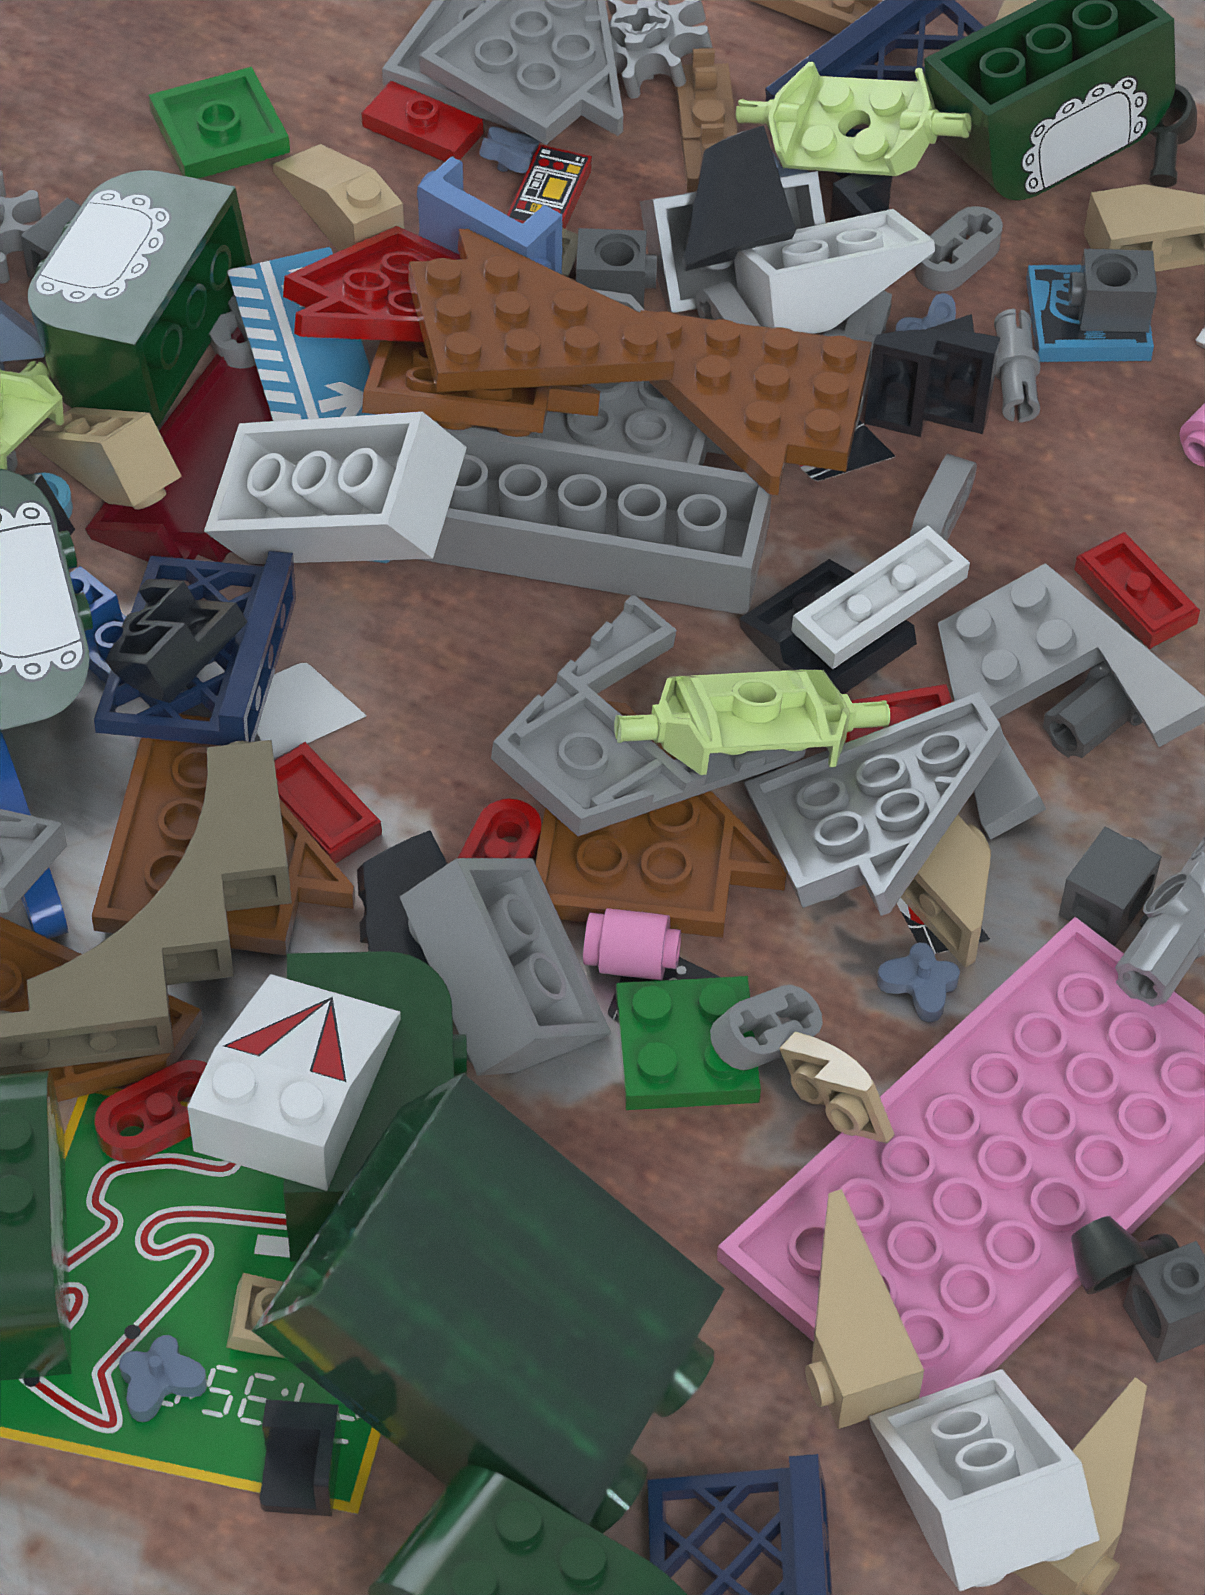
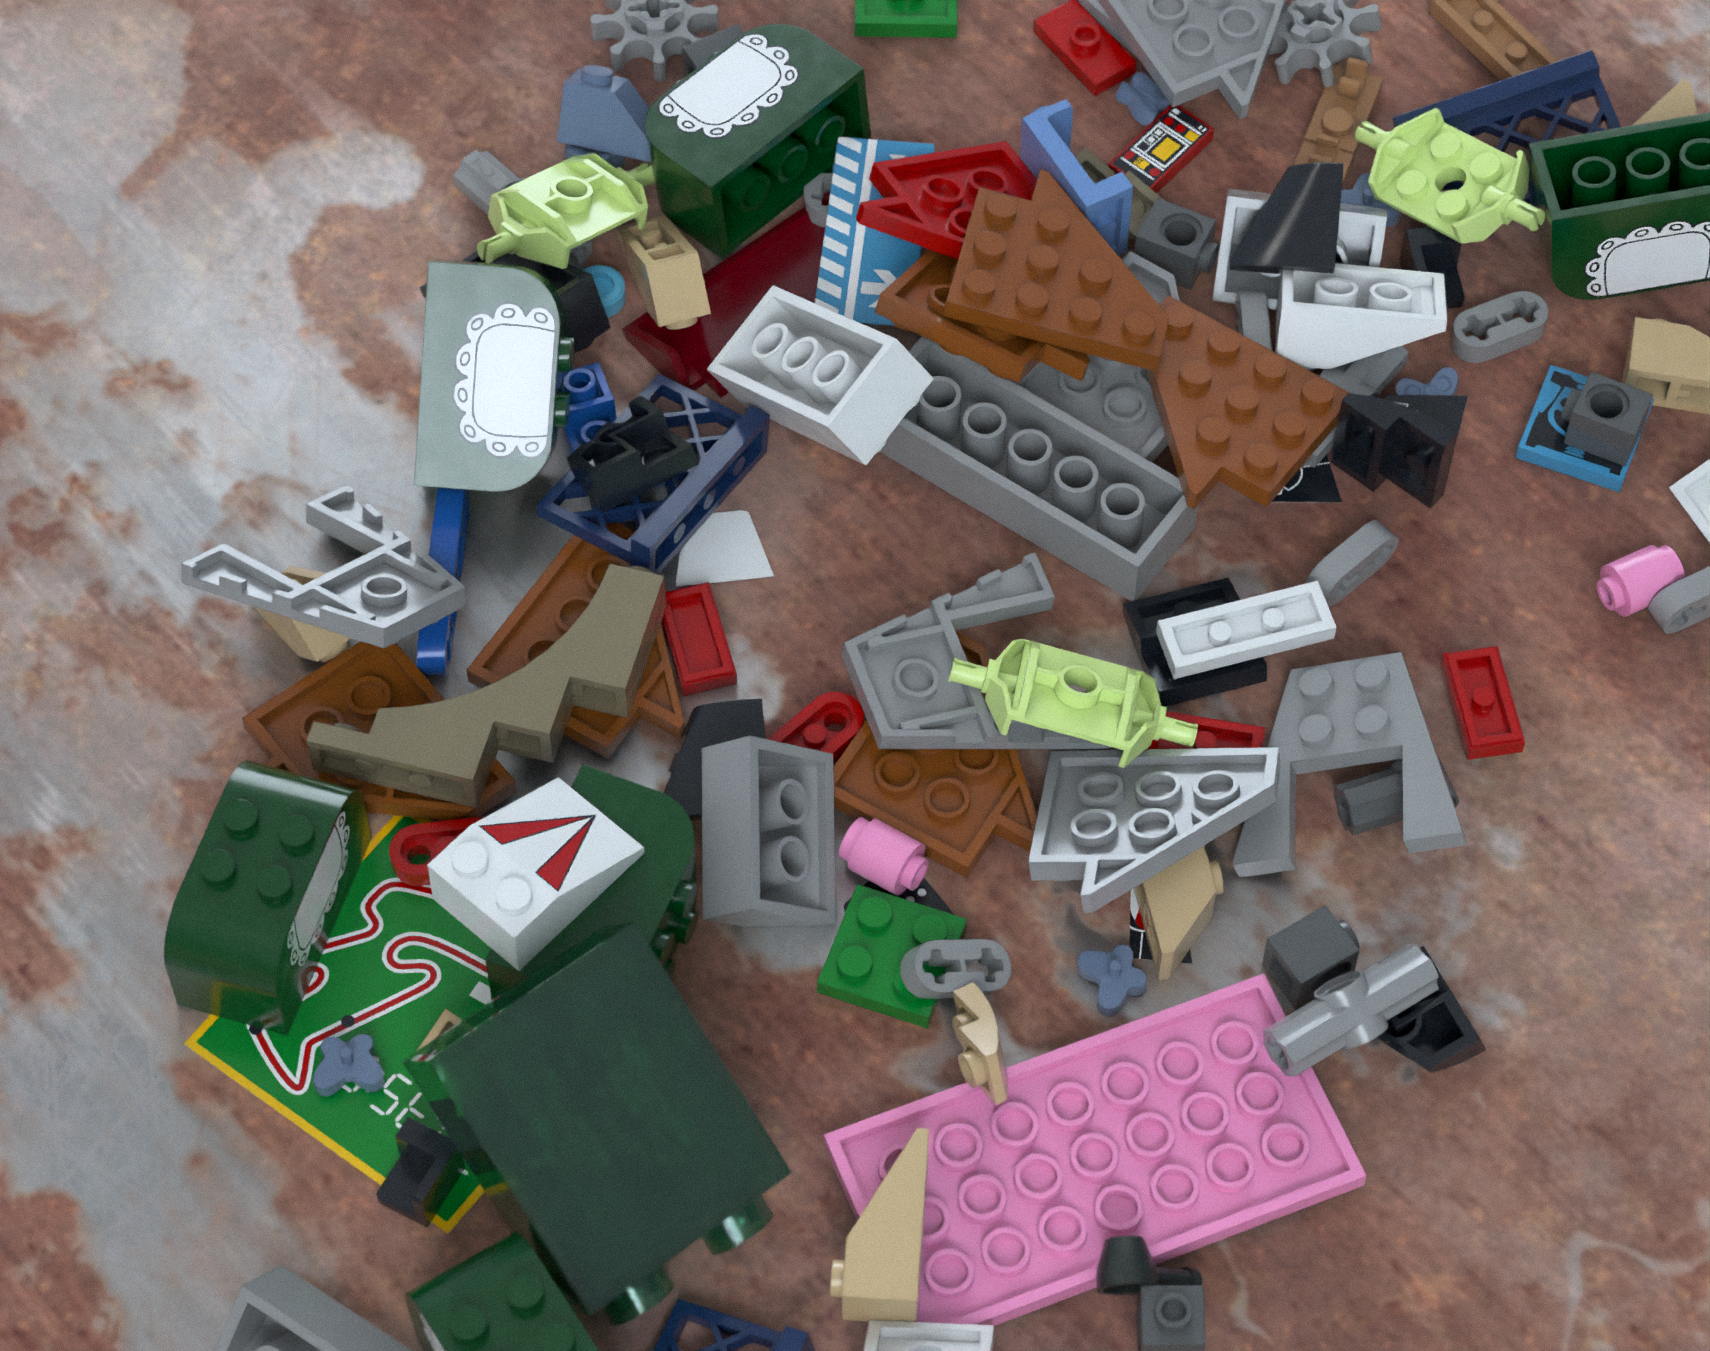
camera: 25 degrees right, 5 degrees up
tan slope [273,144,404,251] -> none
light grey pin [994,309,1041,422] -> none

